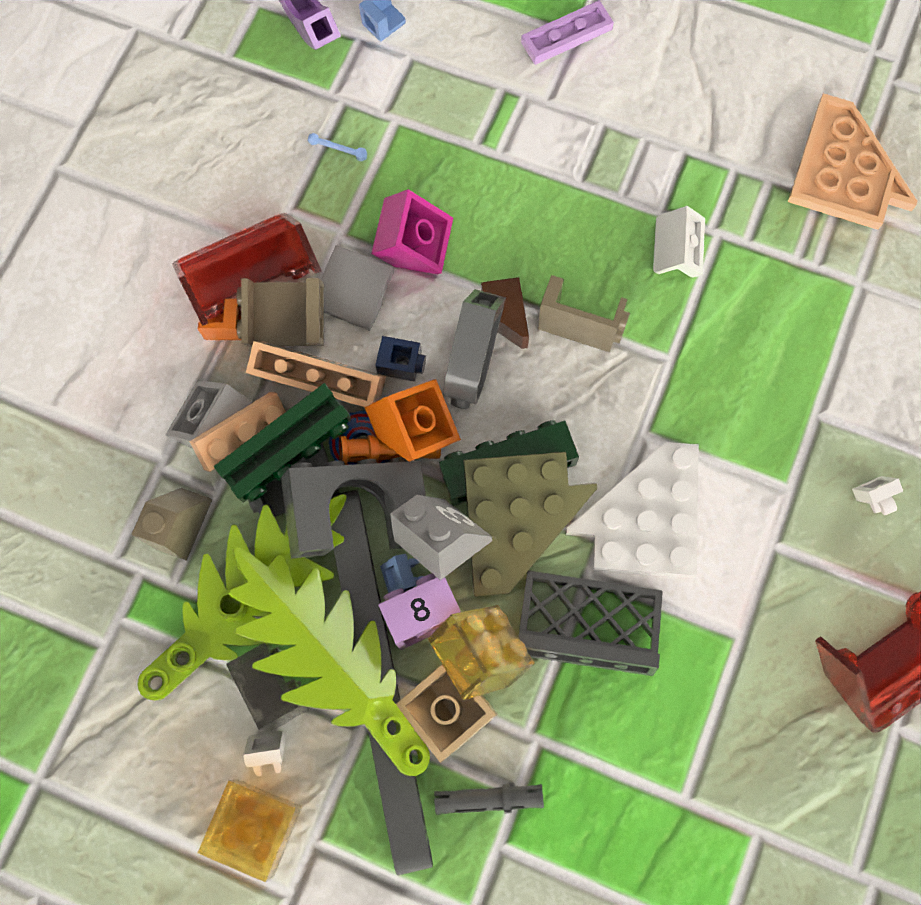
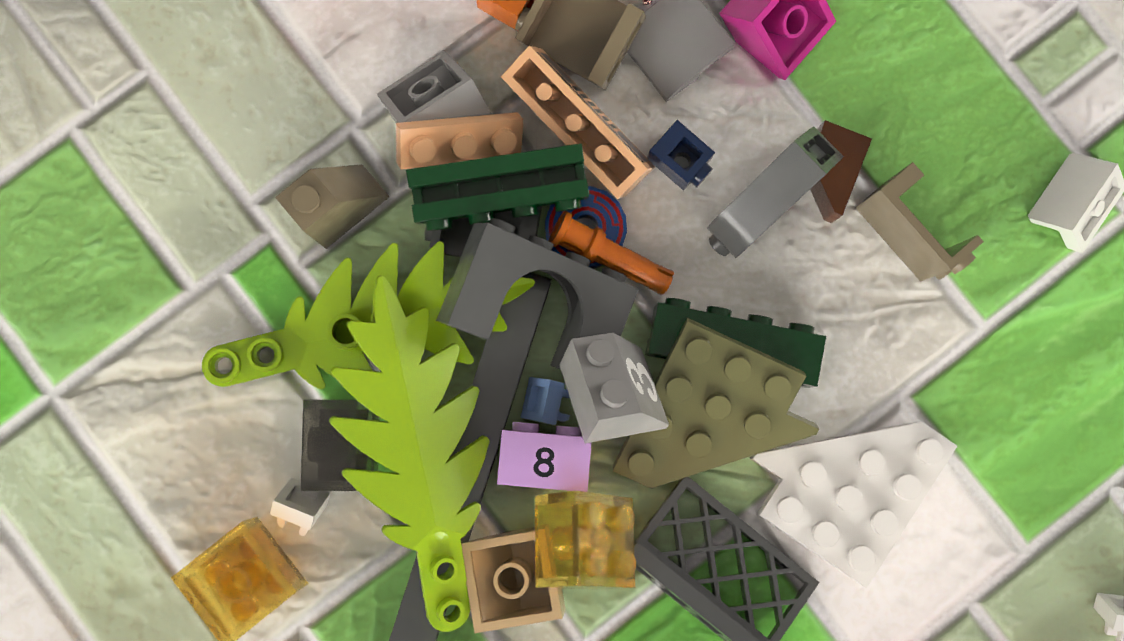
camera: 20 degrees right, 10 degrees up
orange slope [365,379,461,462] -> none

